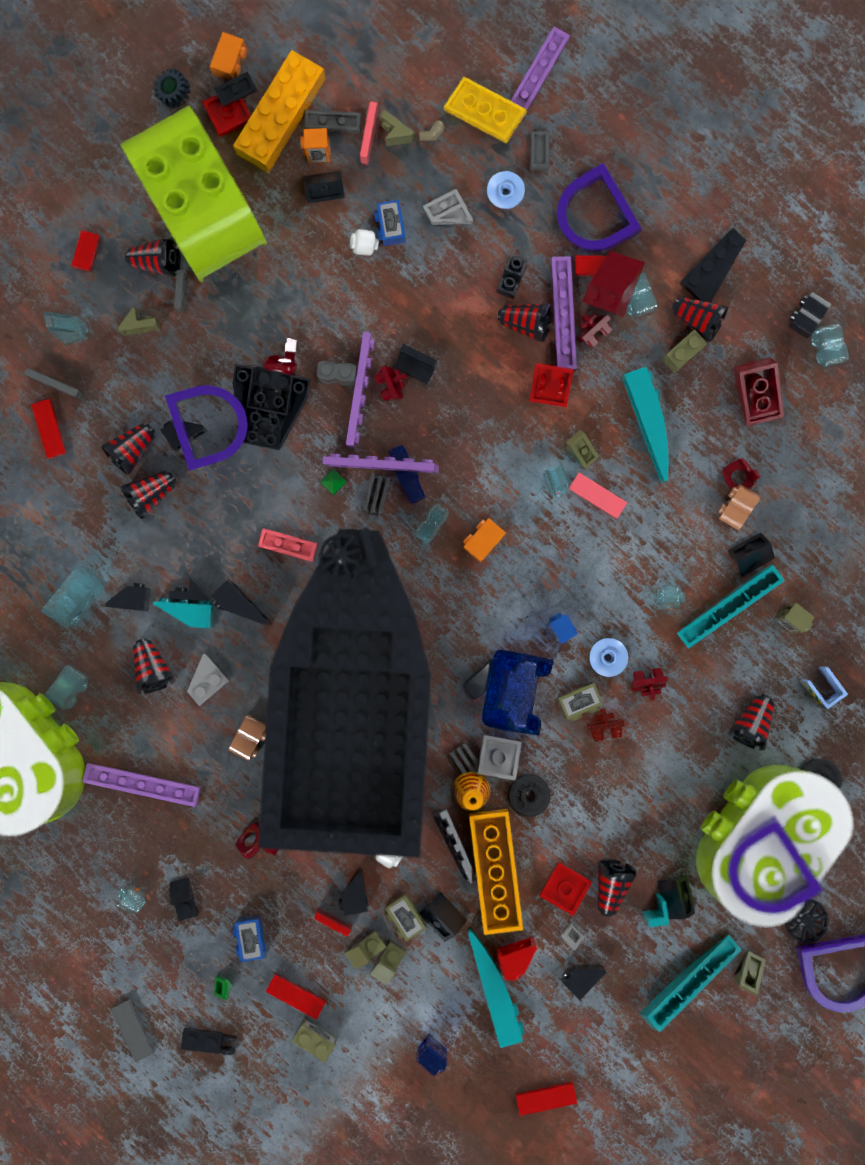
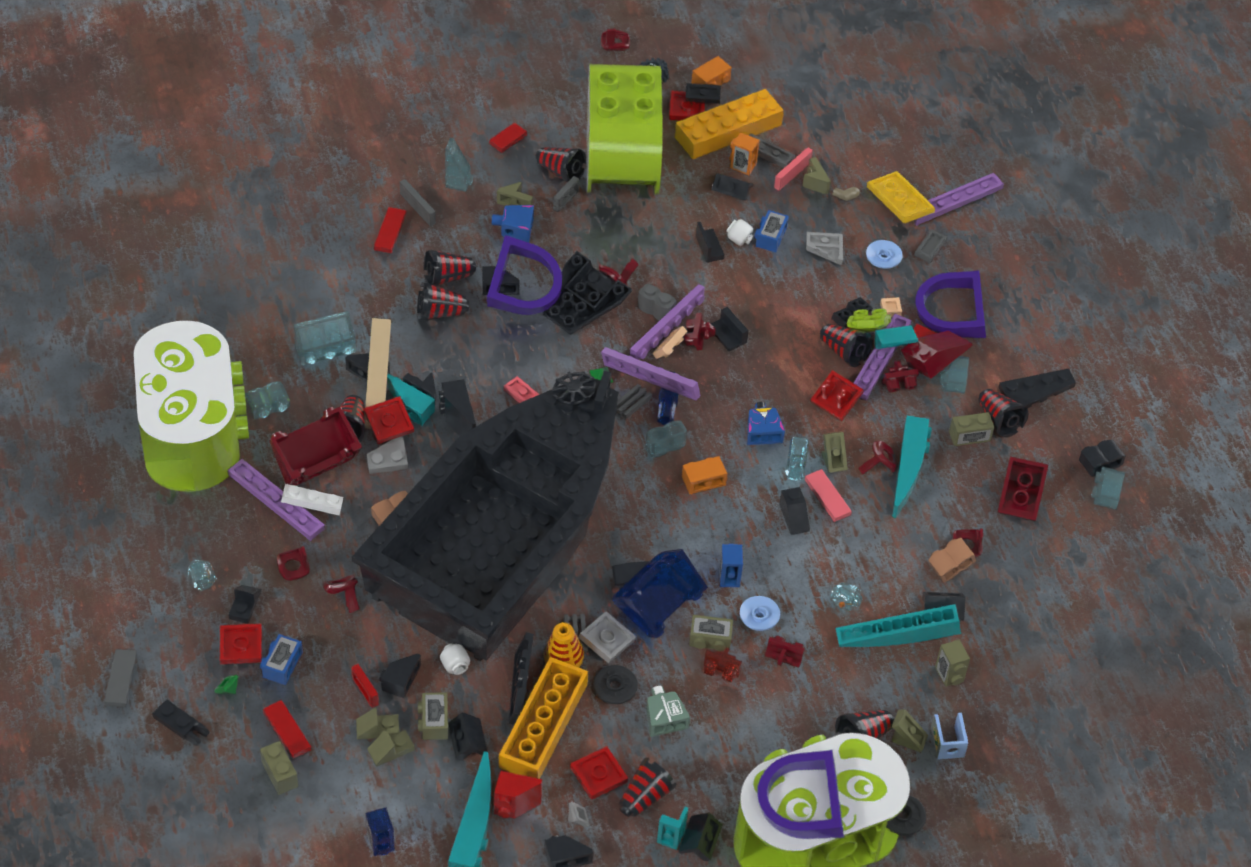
camera: 20 degrees right, 35 degrees down
none -> red plate [220,623,262,664]
none -> dark red windscreen [269,407,362,486]
none -> dark red piece [277,546,310,581]
none -> white plate [281,484,343,515]
none -> red plate [364,396,414,444]
none -> tan tile [365,318,391,429]
none -> blue torso [492,205,534,243]
none -> dark red piece [601,28,630,51]
none -> sand green torso [646,686,690,737]
none -> light nougat plate [652,326,688,359]
none -> black panel [696,222,724,263]
none -> blue torso [747,402,785,445]
none -> black slope [779,487,810,535]
none -> lime slope [847,308,891,332]
none -> dark red piece [858,441,898,474]
none -> teal panel [874,325,918,349]
none -> light nougat plate [880,298,902,317]
none -> olive slope [892,709,928,752]

